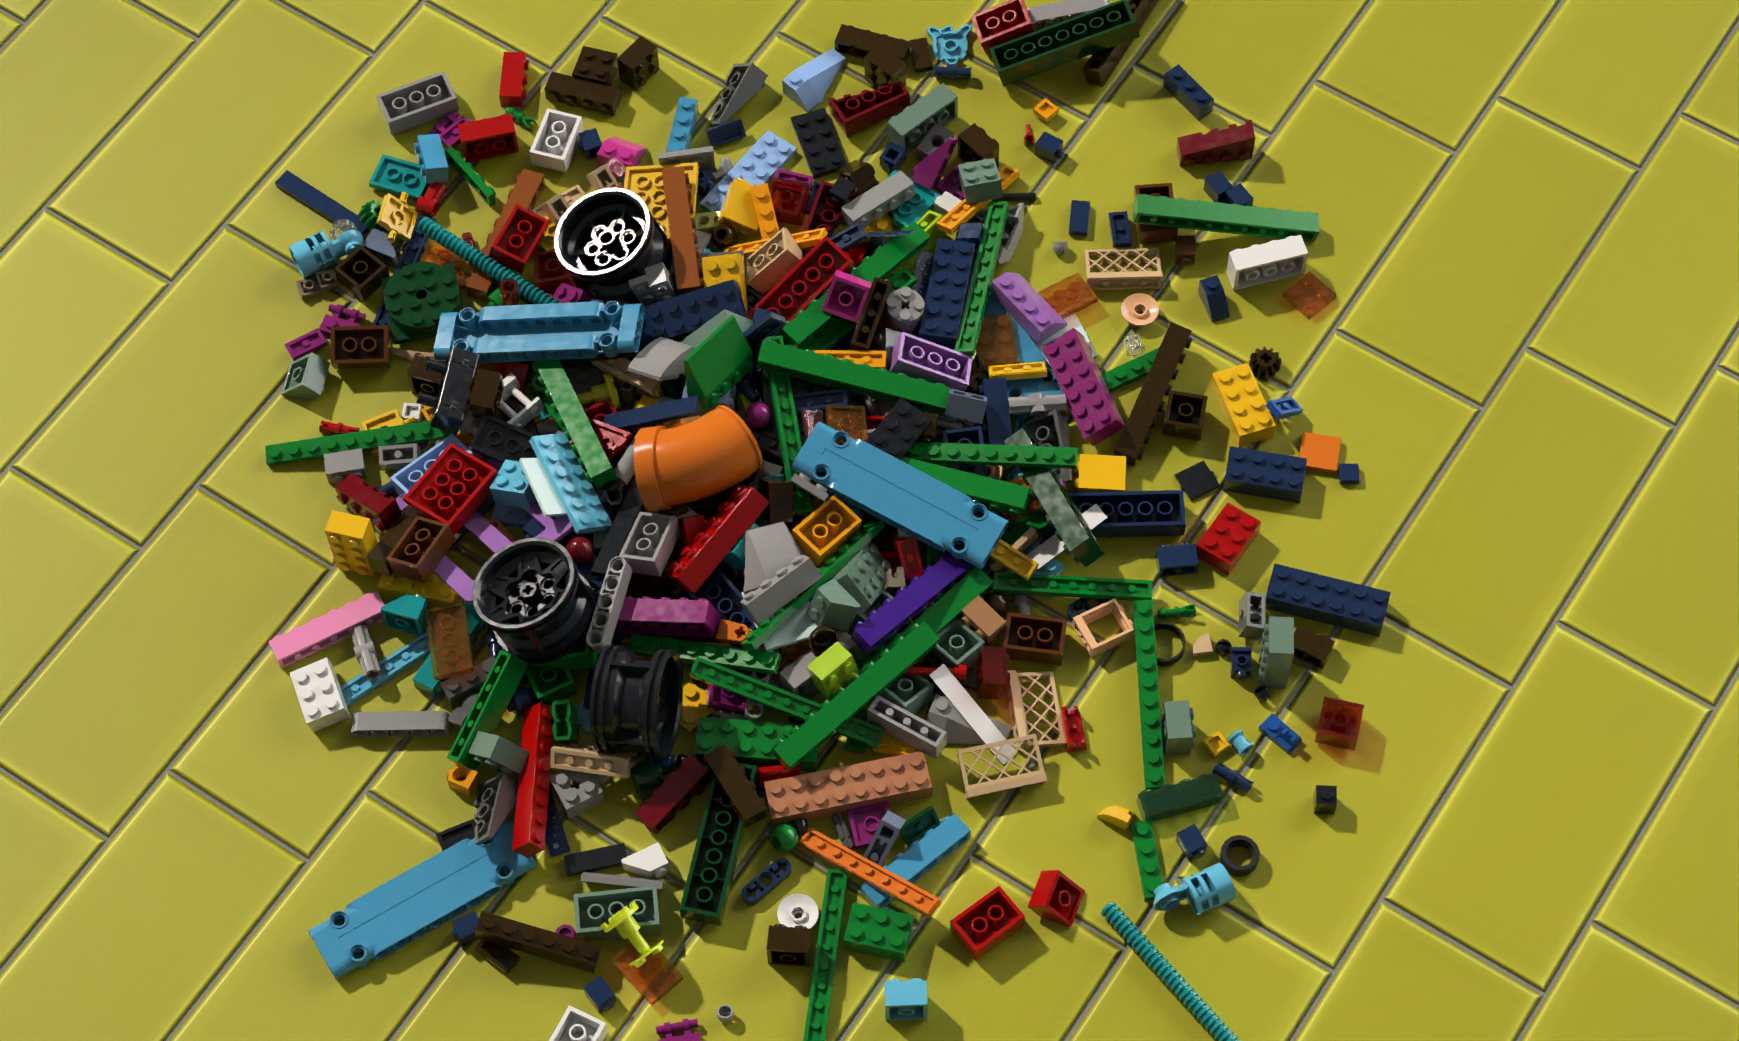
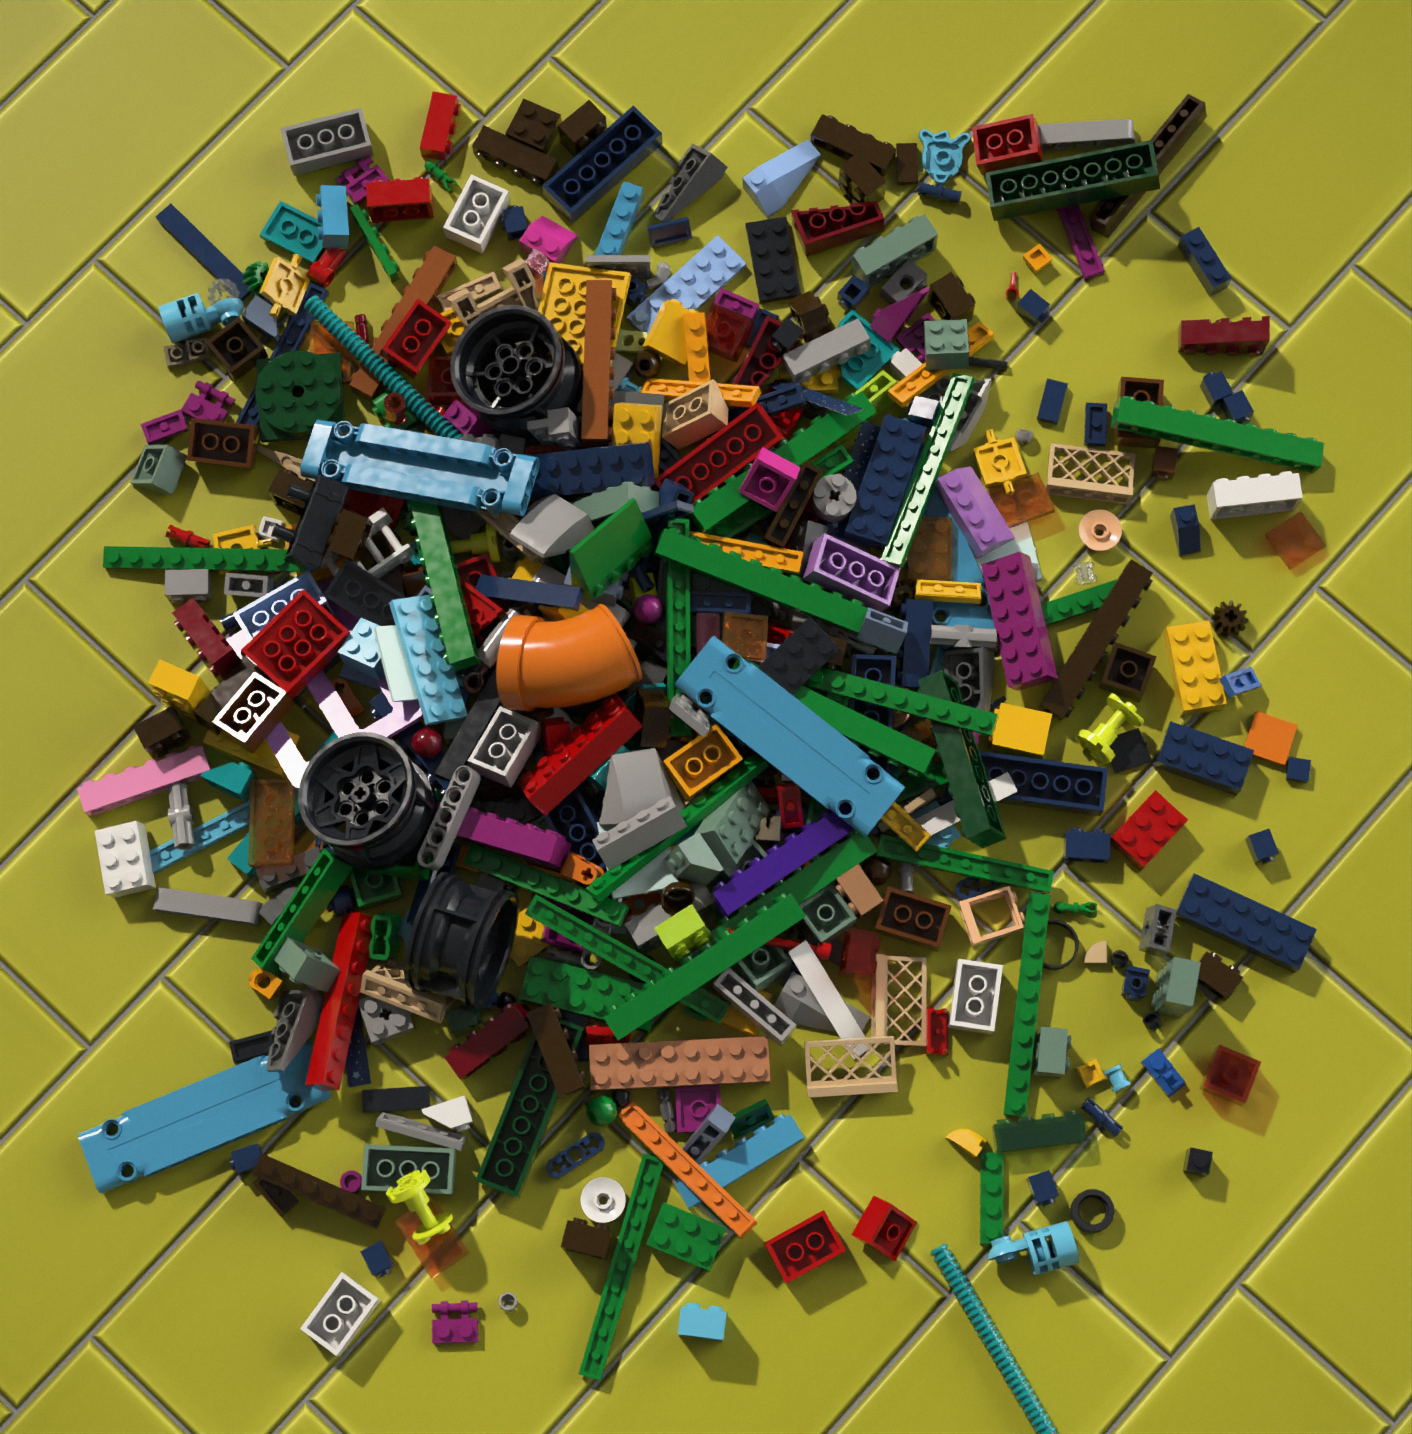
camera: 10 degrees right, 15 degrees up
none -> dark brown brick [133,706,191,758]
none -> dark blue brick [542,105,663,224]
none -> white brick [948,959,1003,1035]
none -> yellow plate [973,429,1027,496]
none -> magenta tile [1056,205,1105,281]
none -> neon yellow piece [1075,693,1144,764]
none -> dark blue brick [1245,829,1279,865]

